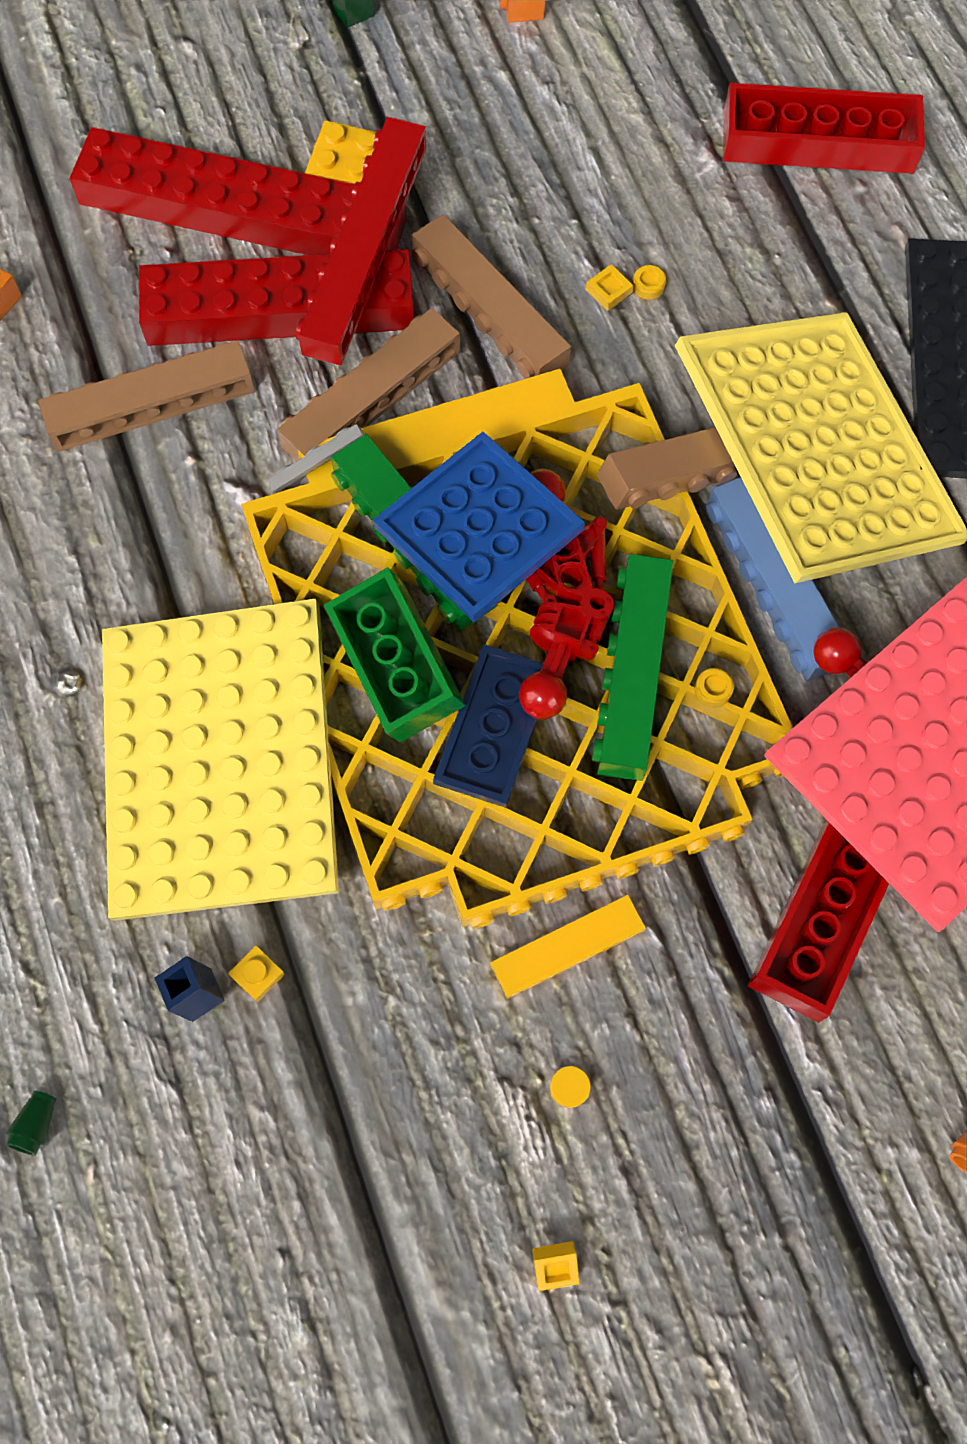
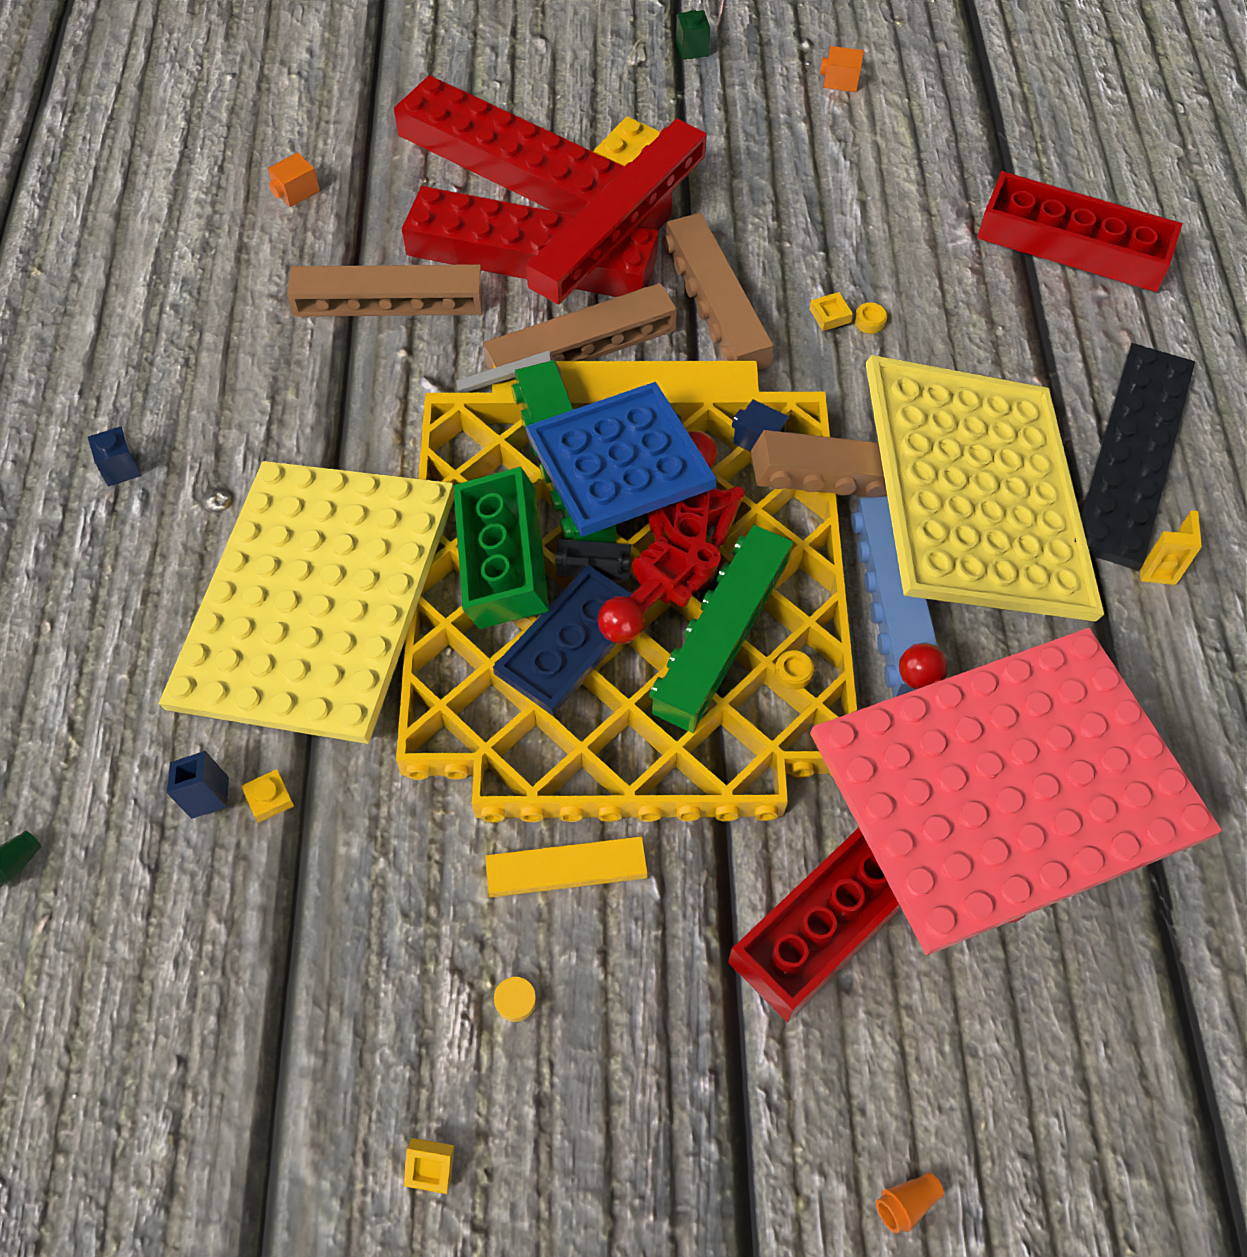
camera: 20 degrees right, 10 degrees down
none -> black hinge [555,539,631,581]
none -> dark blue brick [732,399,789,452]

